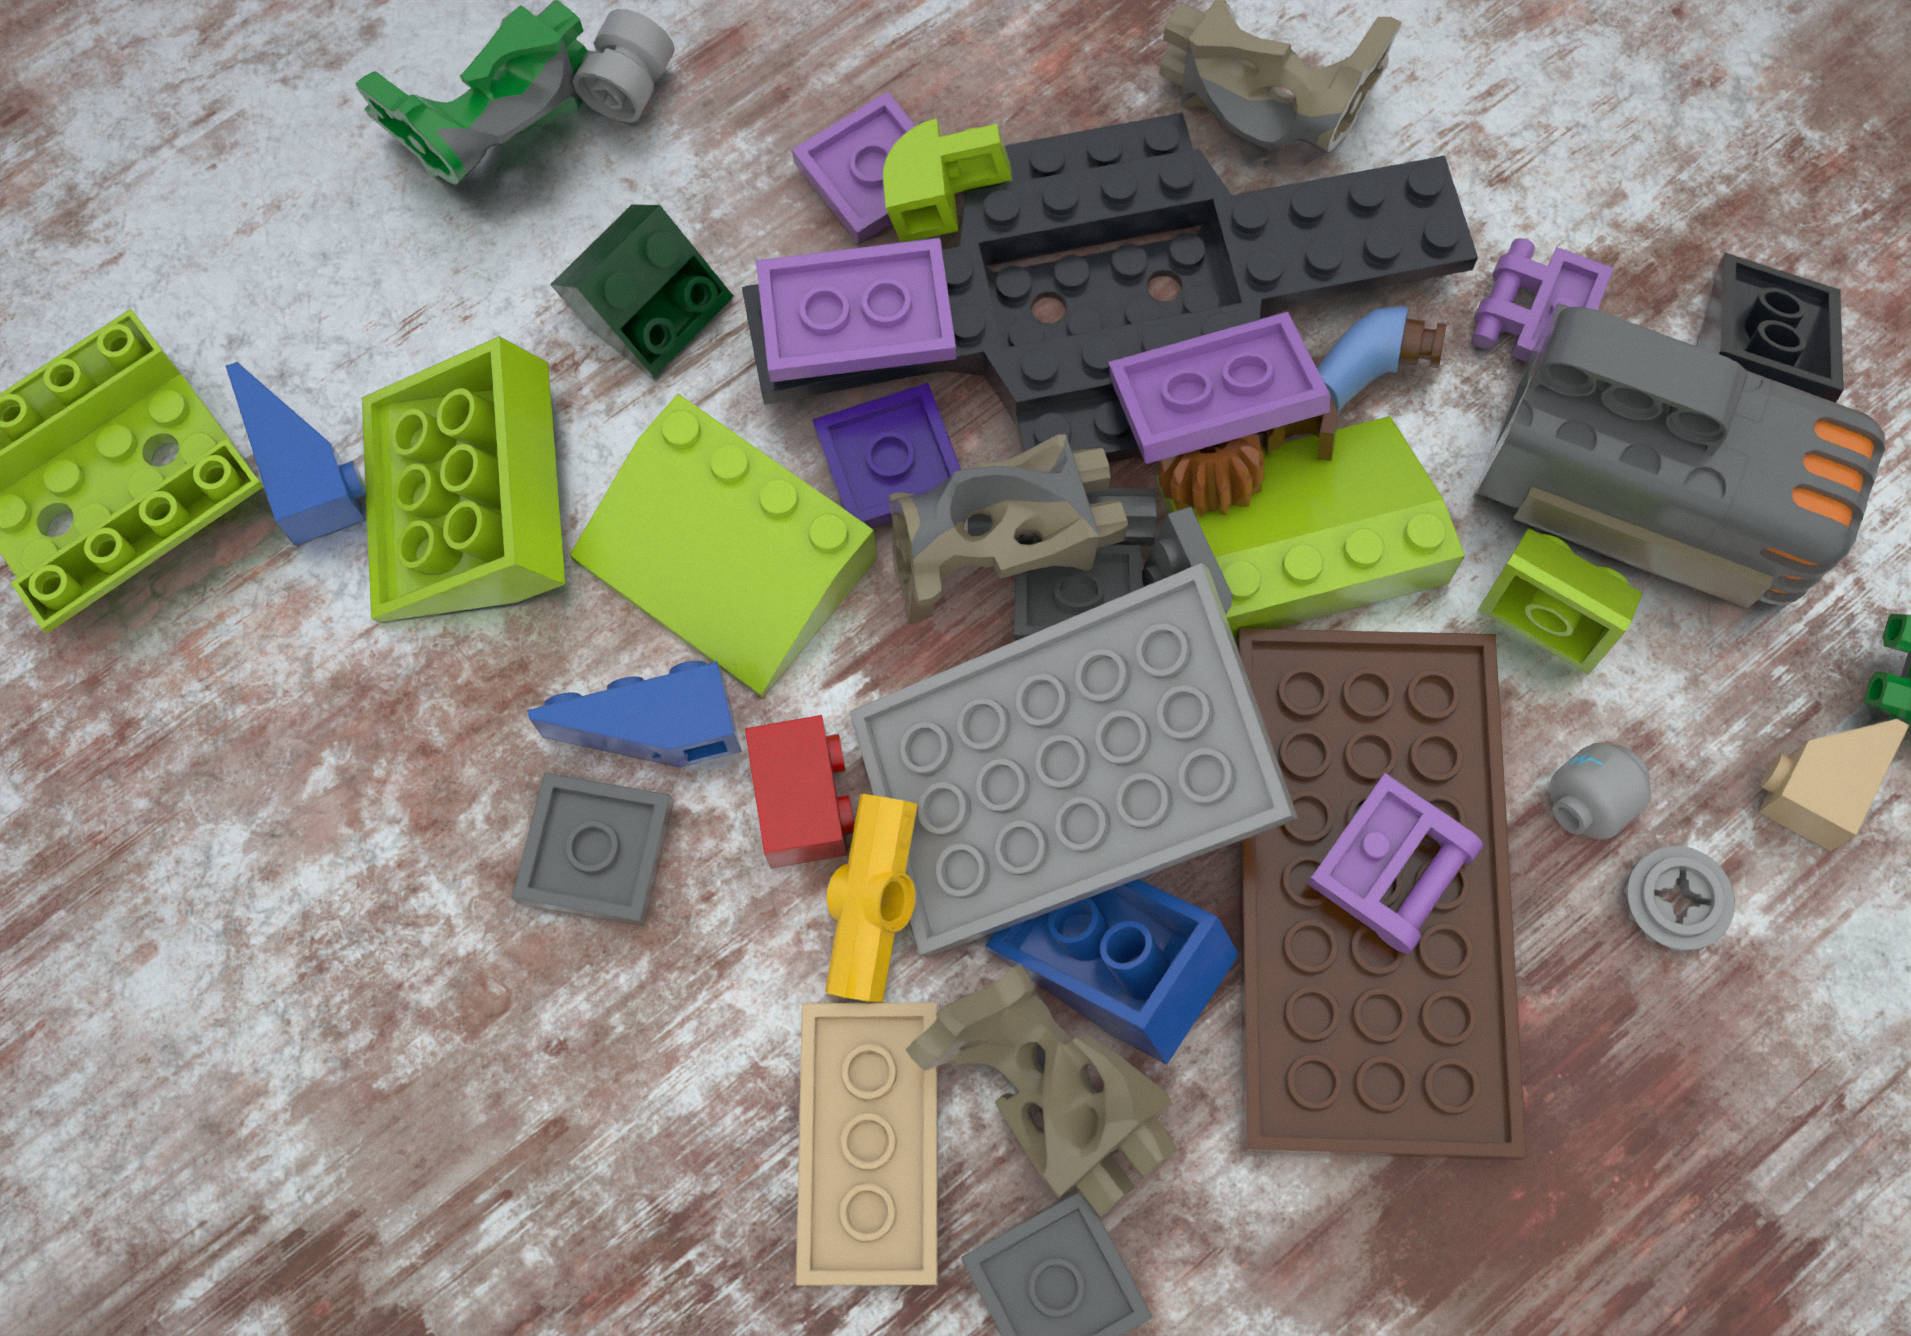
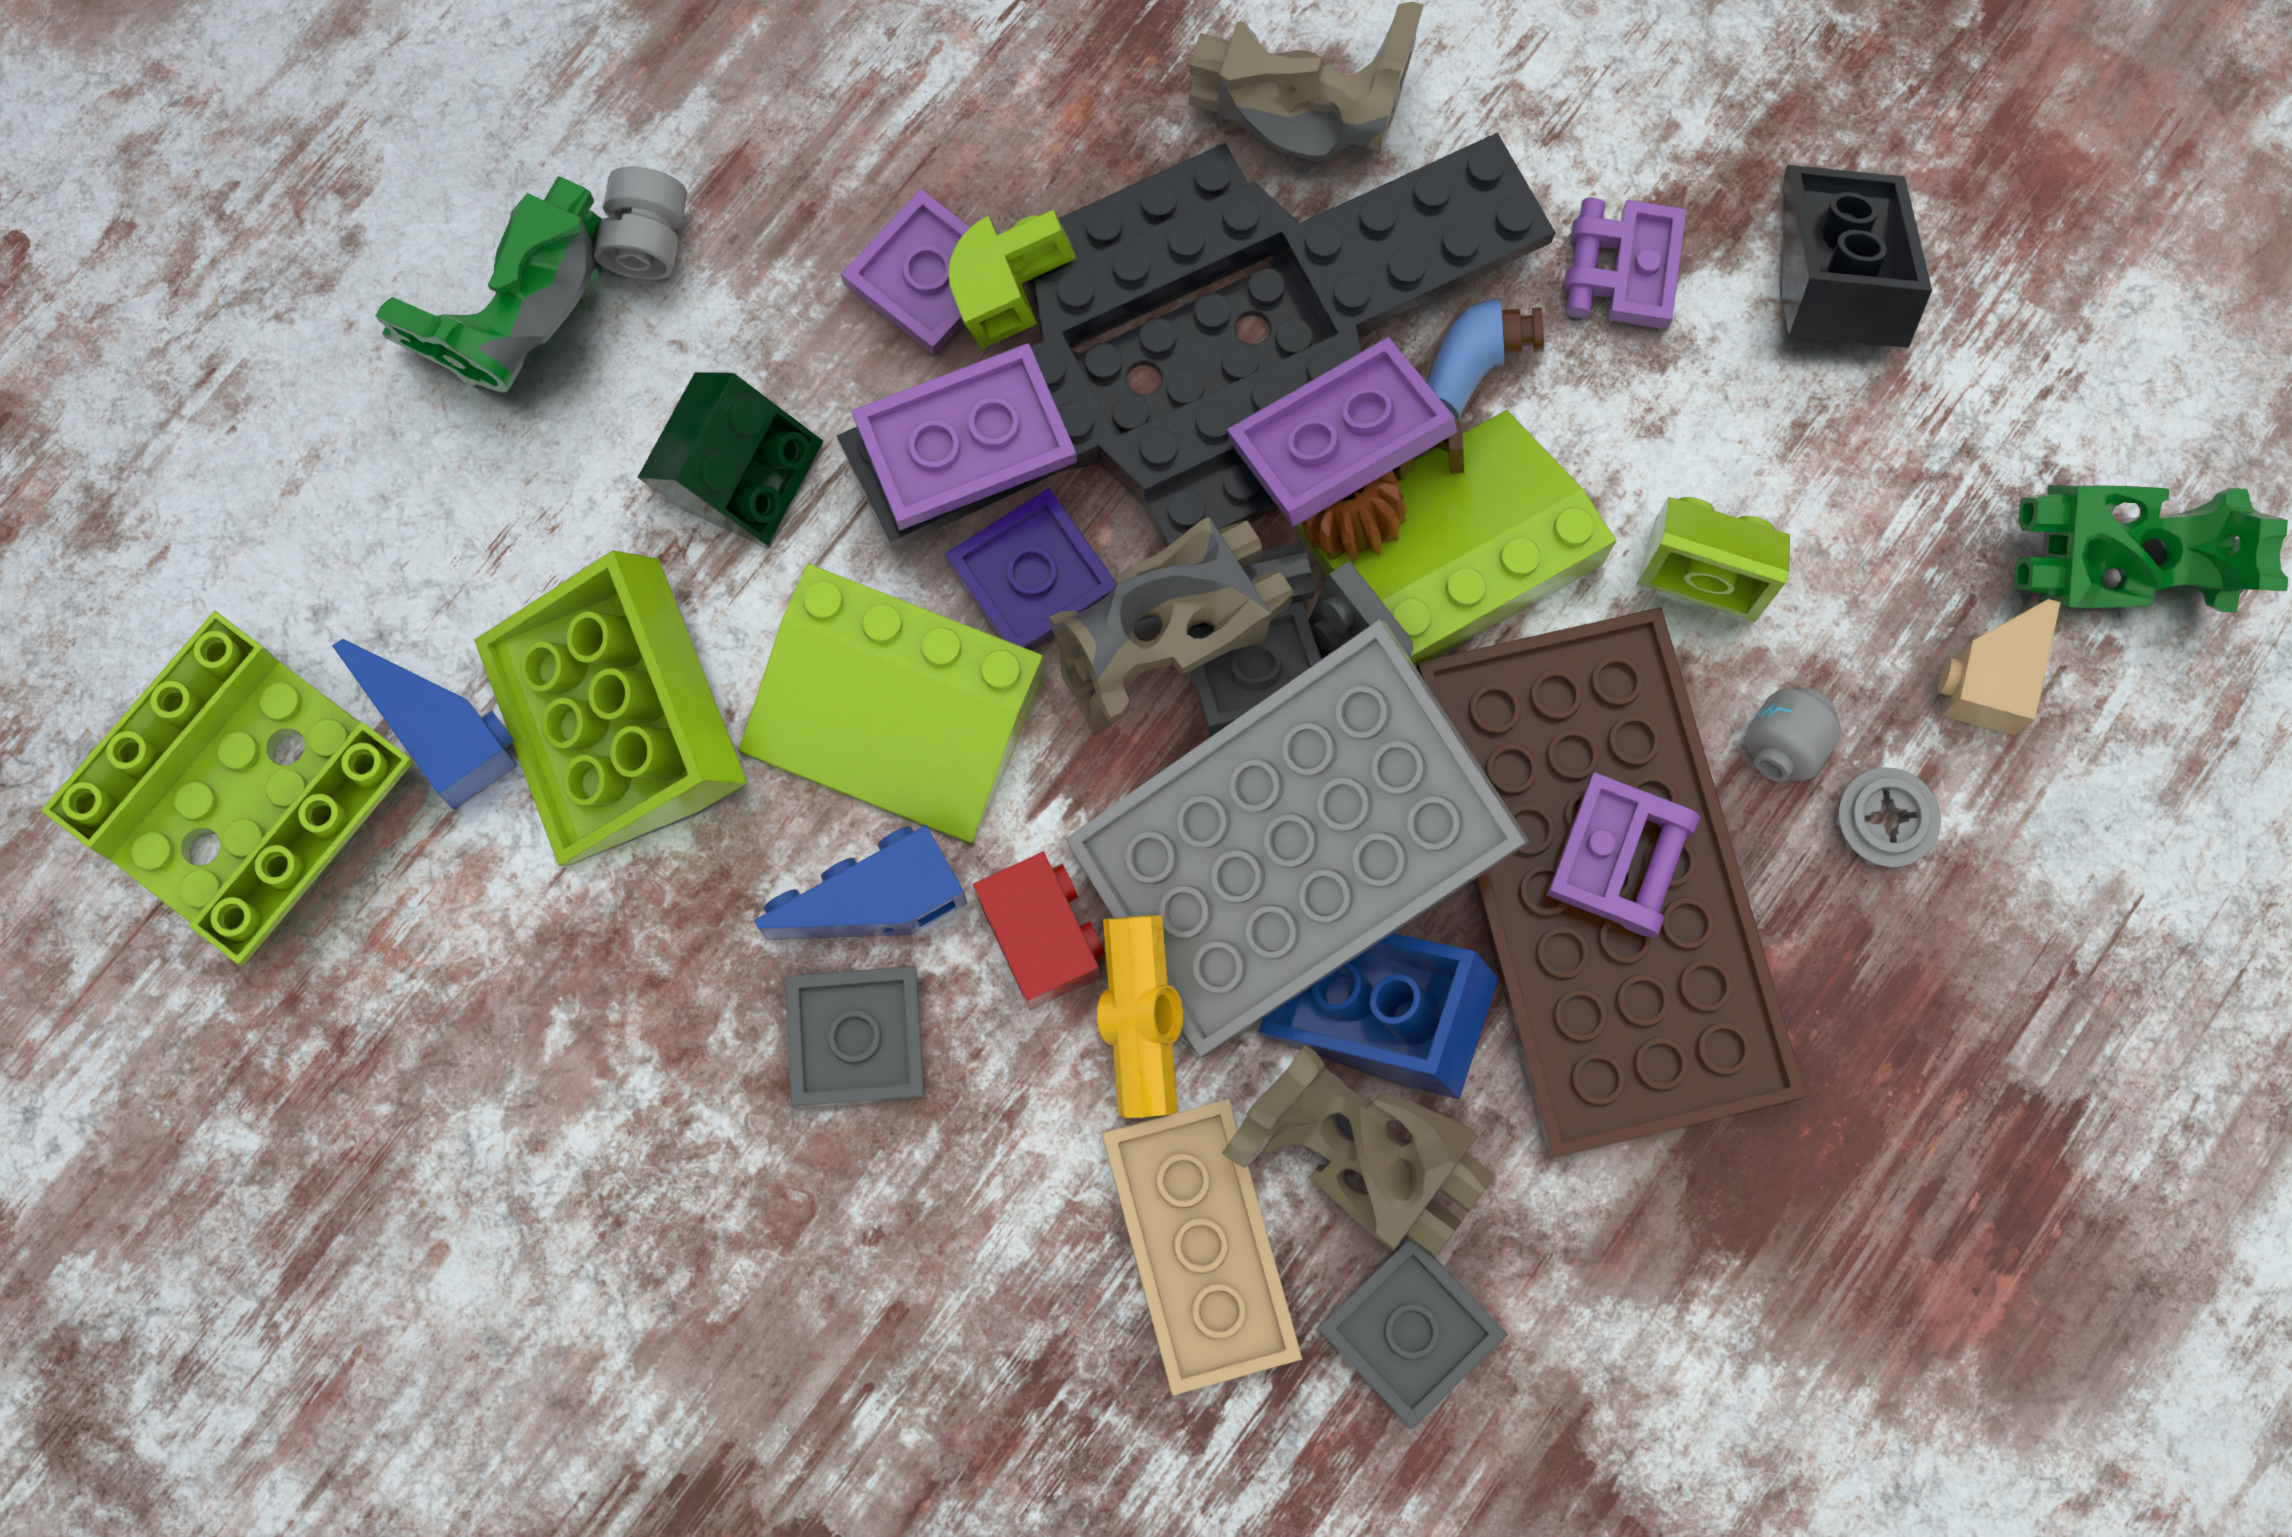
camera: 20 degrees left, 5 degrees up
dark grey piece [1475,303,1885,608] -> none

